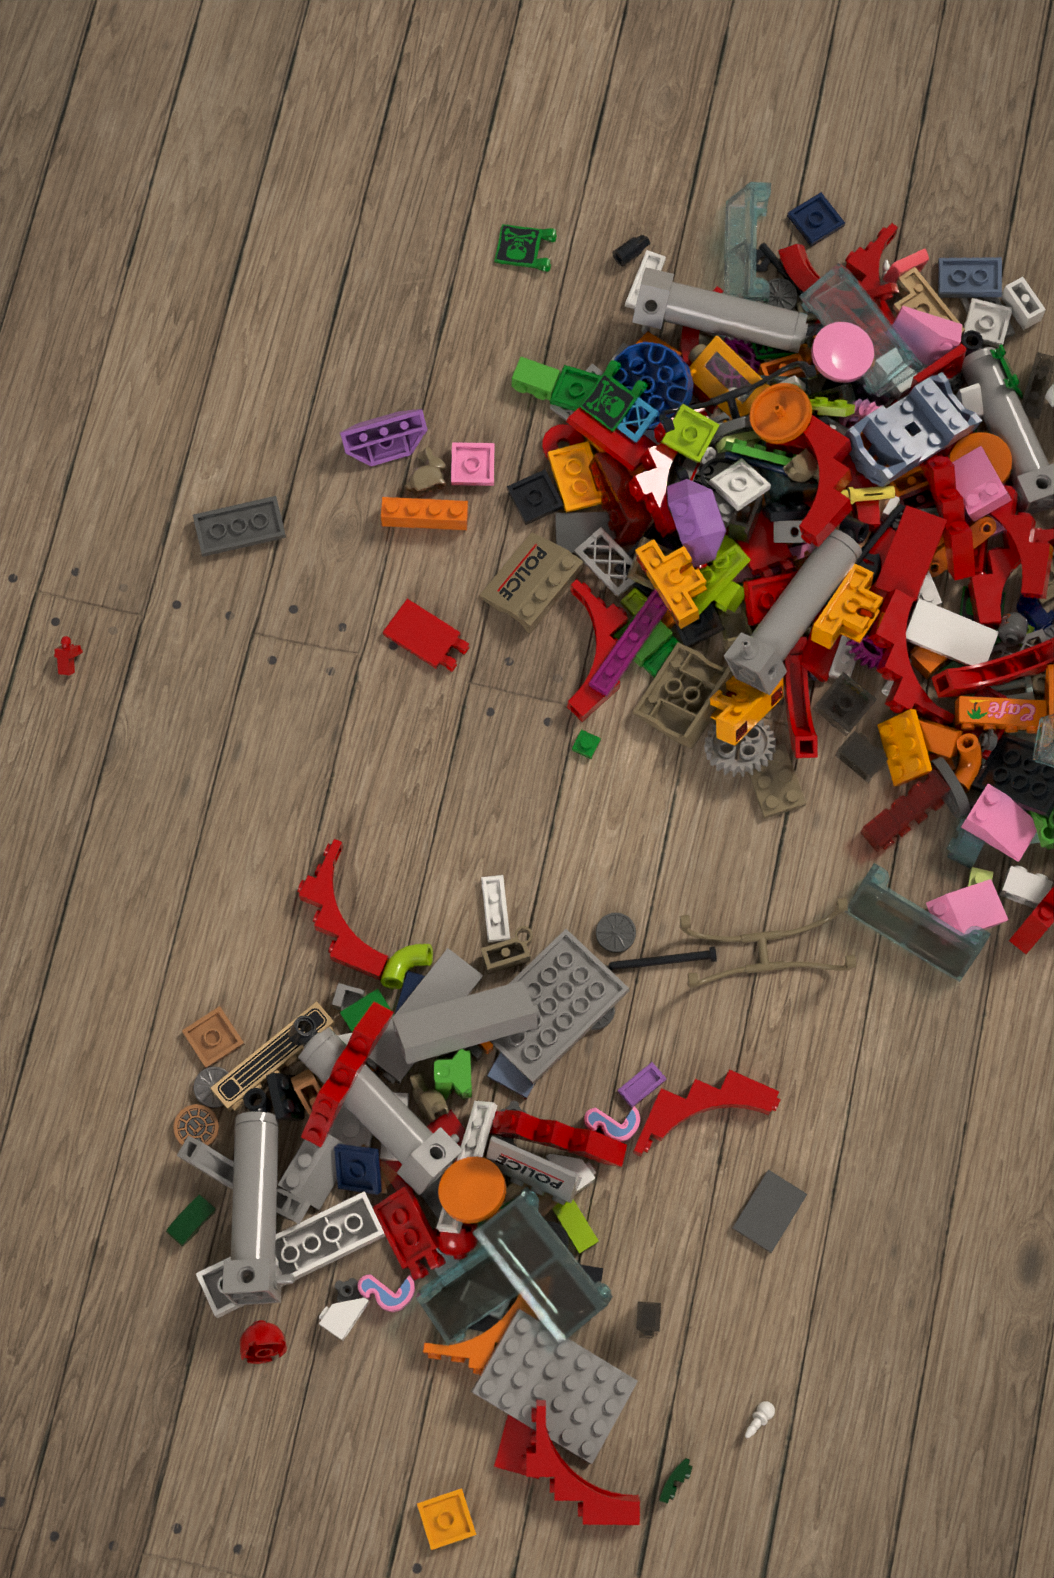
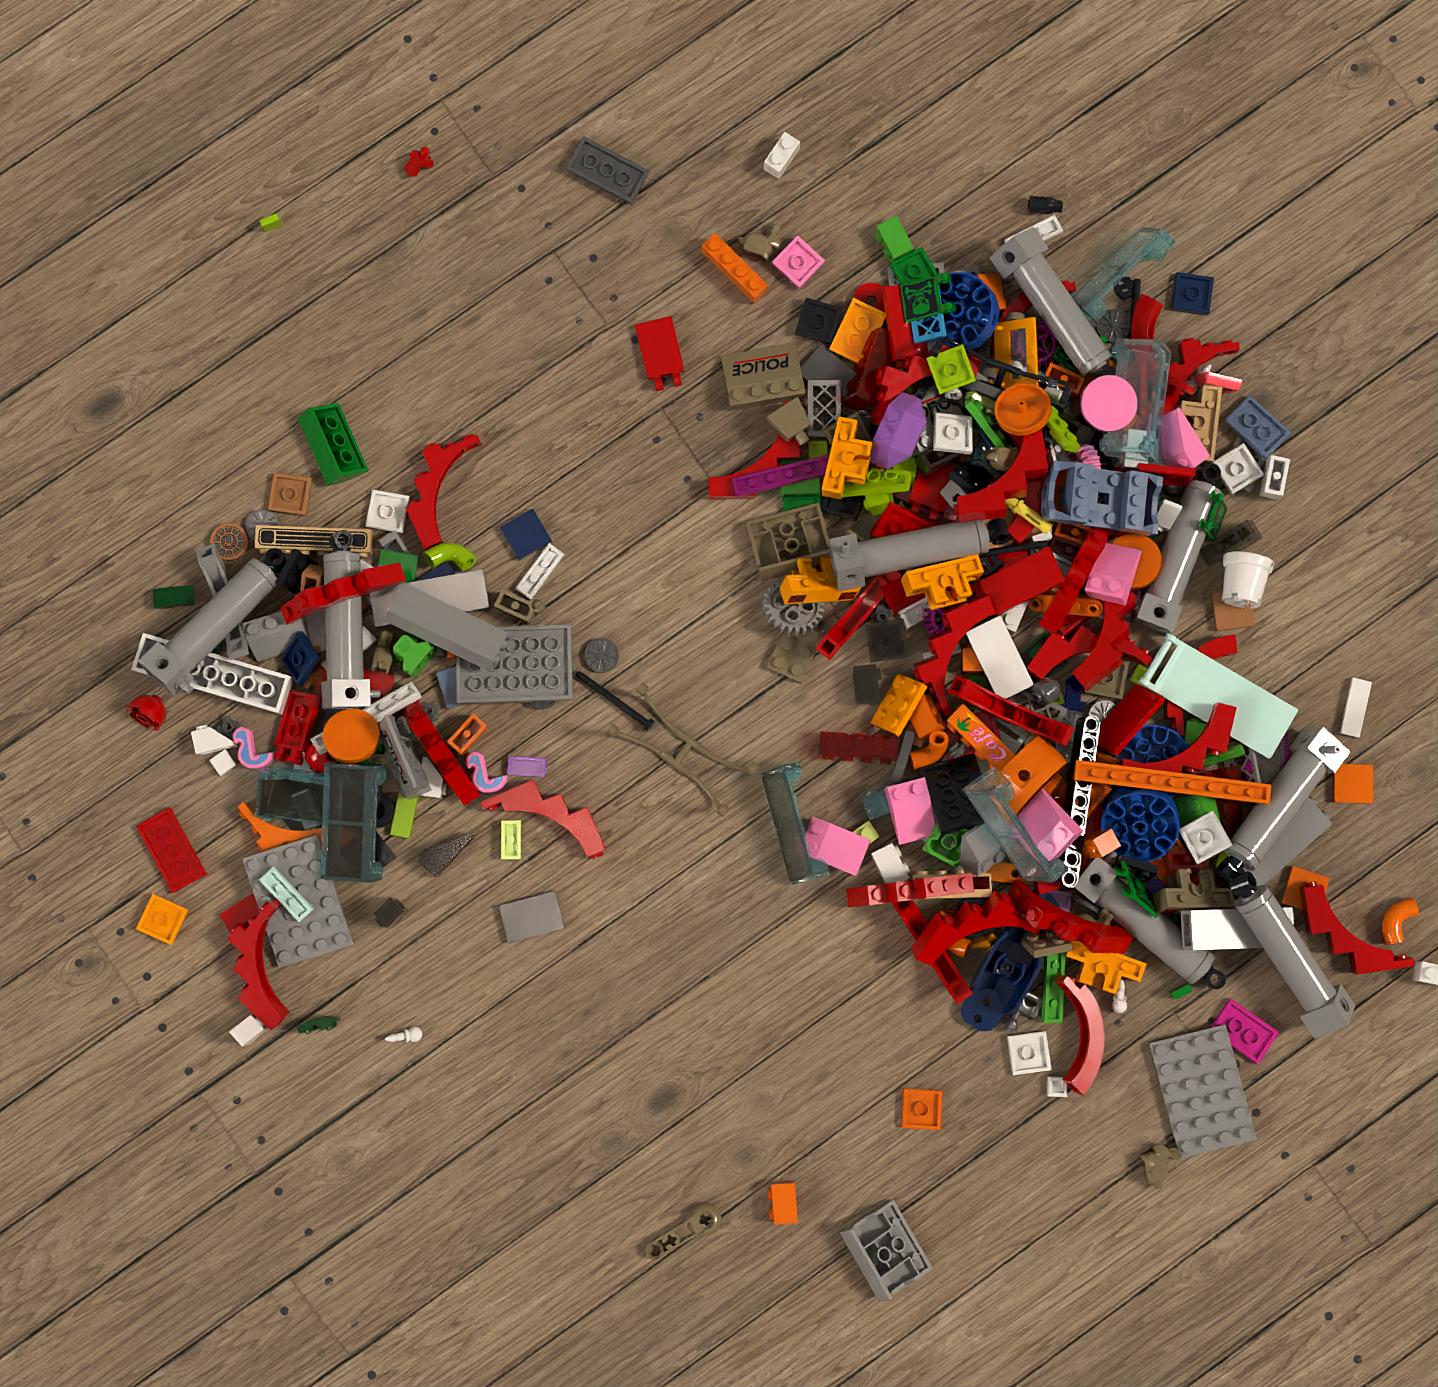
camera: 45 degrees right, 10 degrees up
medium lavender wedge [340,409,427,466] -> none
flag [495,224,557,272] -> none
green plate [572,729,601,760] -> none
none -> red tile [136,807,207,893]
none -> white tile [209,749,237,776]
none -> white slope [229,1014,267,1047]
none -> light aqua tile [259,866,314,922]
none -> green slope [298,403,369,486]
none -> white tile [365,489,411,534]
none -> clear smoke slope [418,832,477,878]
none -> orange brick [447,713,489,756]
none -> dark blue tile [500,509,552,561]
none -> yellowish green plate [501,820,521,859]
none -> white brick [764,132,800,179]
none -> dark tan torso [767,397,810,446]
none -> dark grey plate [871,604,893,624]

